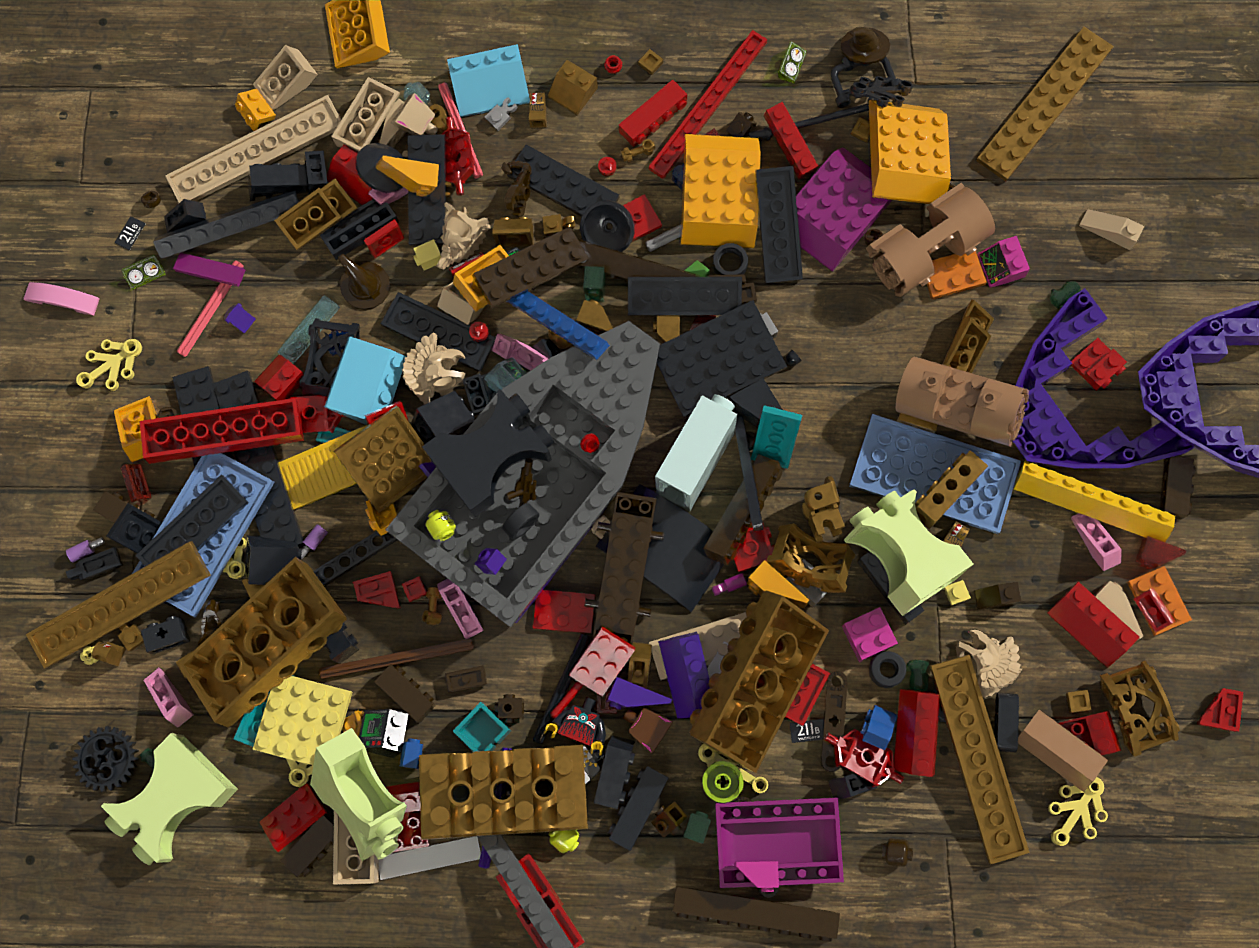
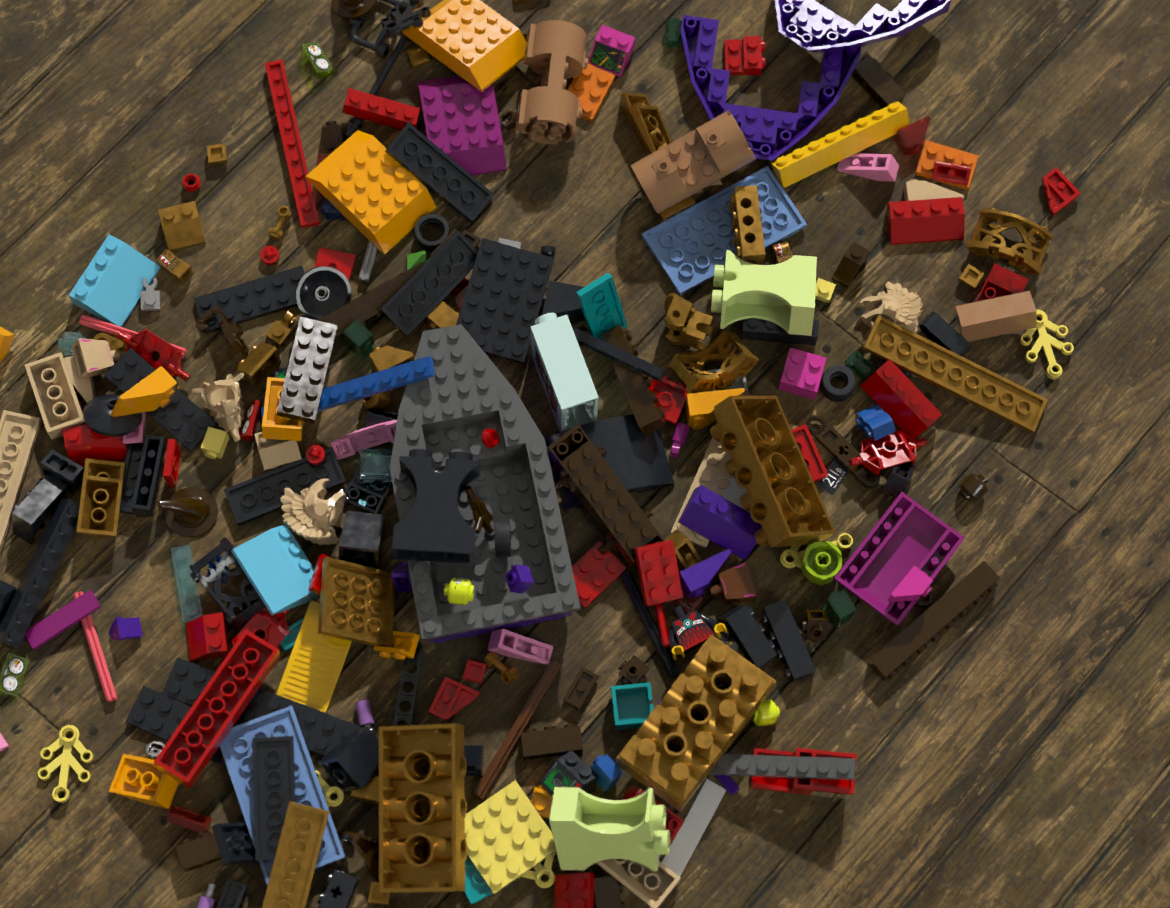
camera: 60 degrees left, 5 degrees down
red brick [618,80,687,147] -> none

